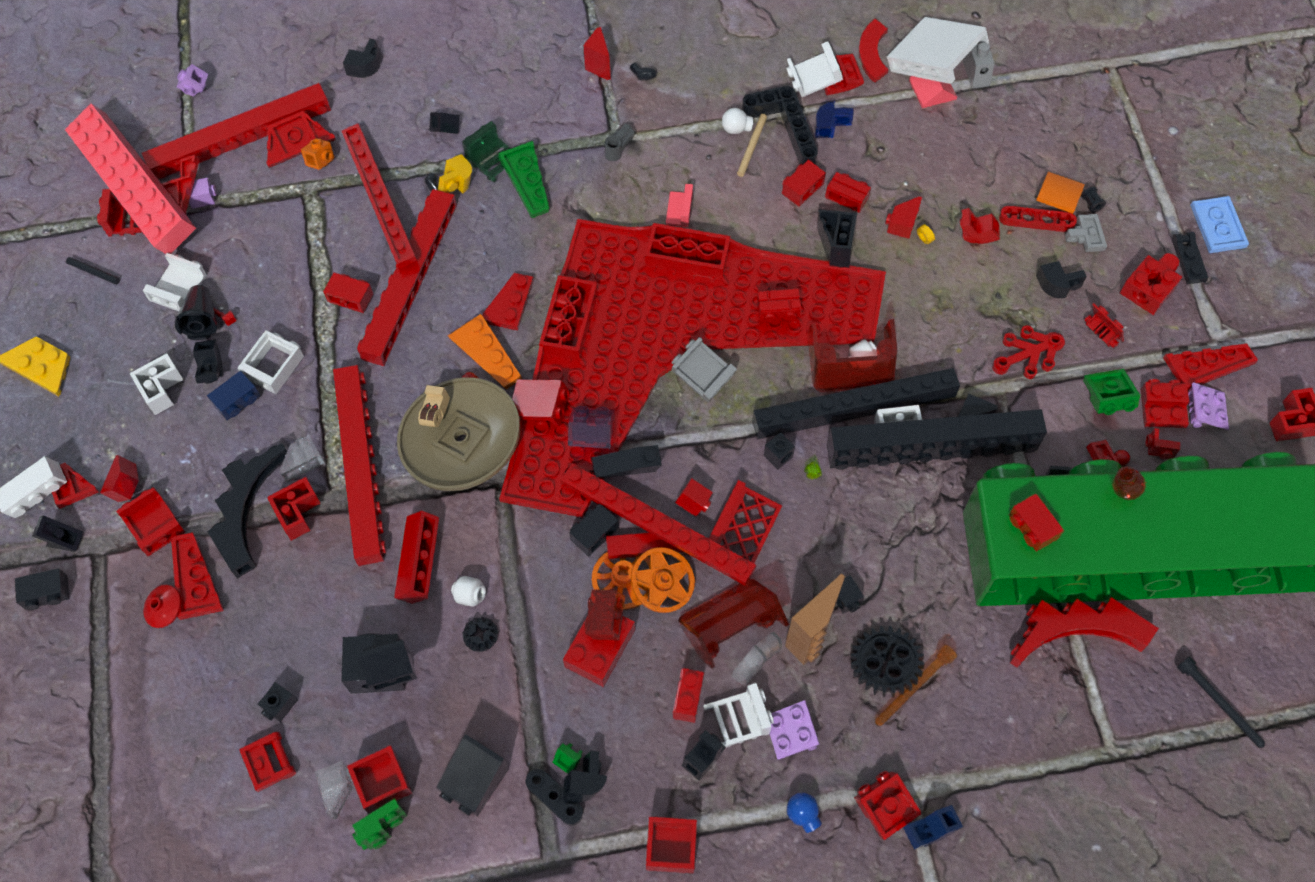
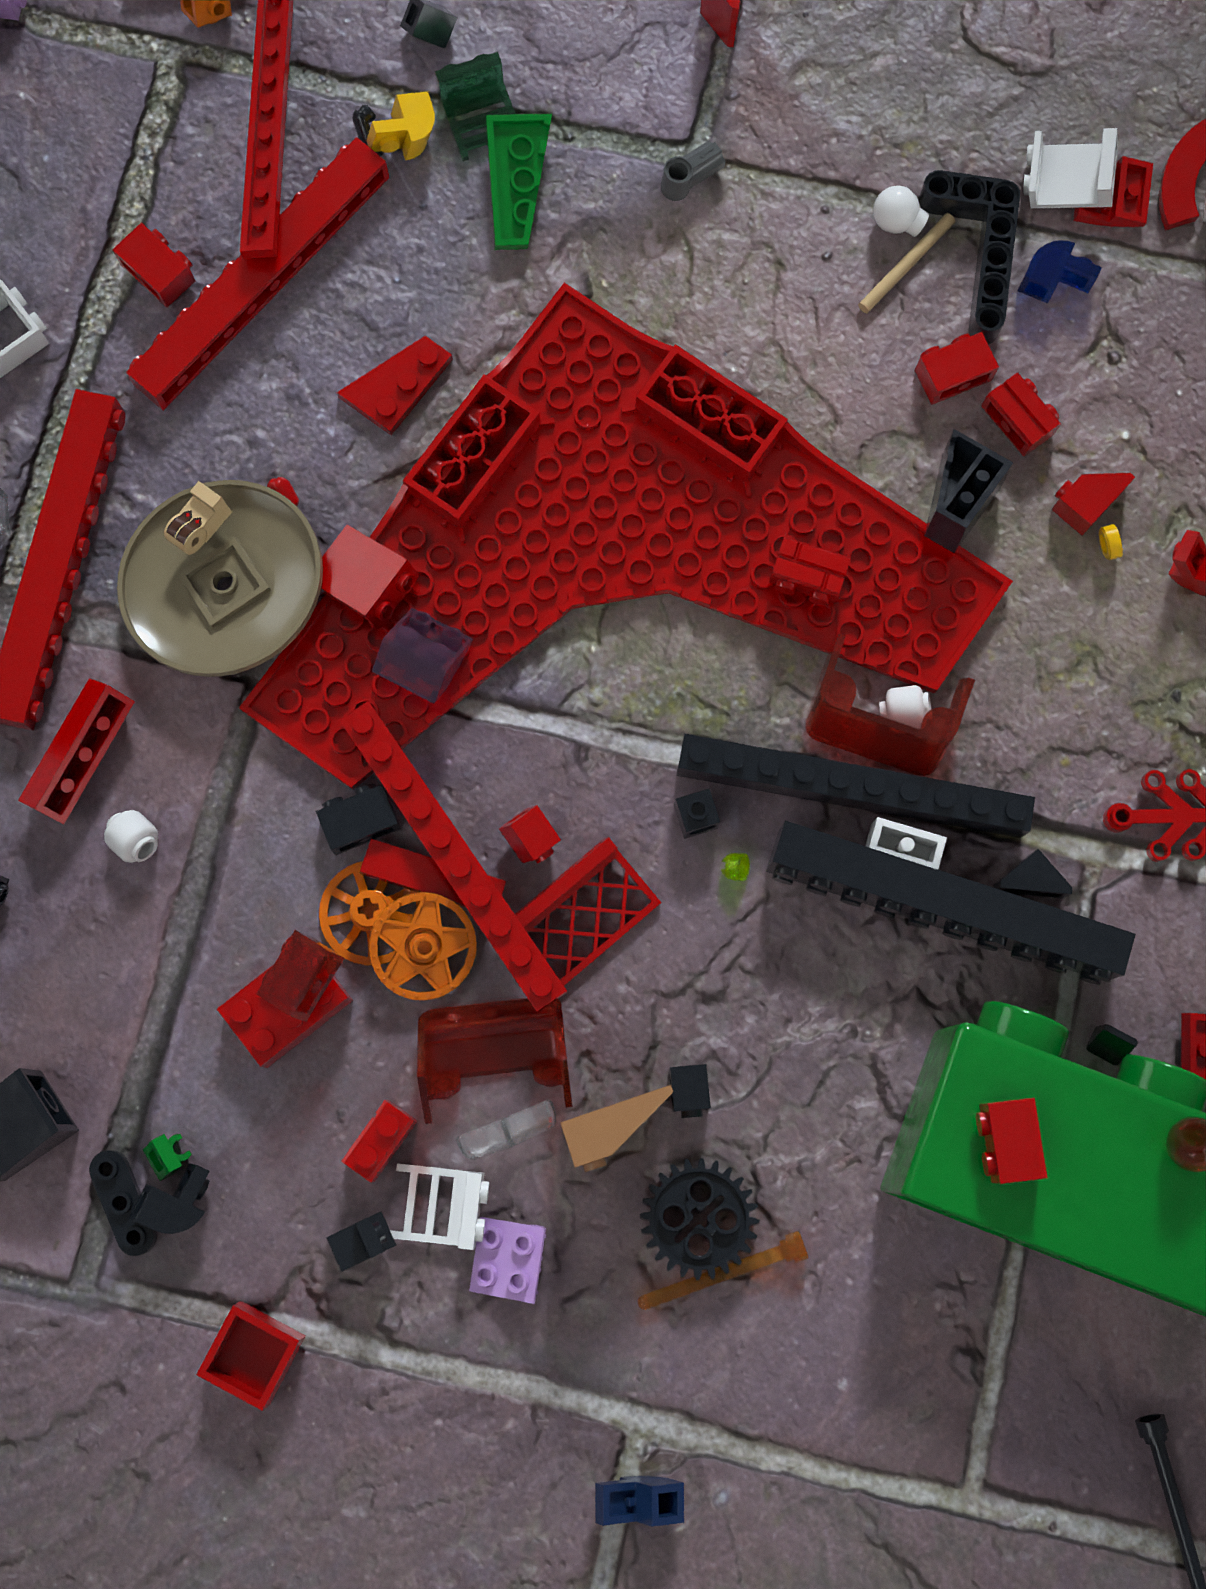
camera: 20 degrees right, 15 degrees up
orange wing [448,314,523,389] -> none
black gear [462,616,498,652] -> none
black slope [591,445,662,478] -> none
black arm [630,62,657,81] -> none
coral panel [666,184,693,227] -> none
light grey panel [672,337,737,403] -> none
blue piece [786,793,822,833] -> none
red plate [854,771,922,840] -> none
red arch [1010,597,1159,668] -> none

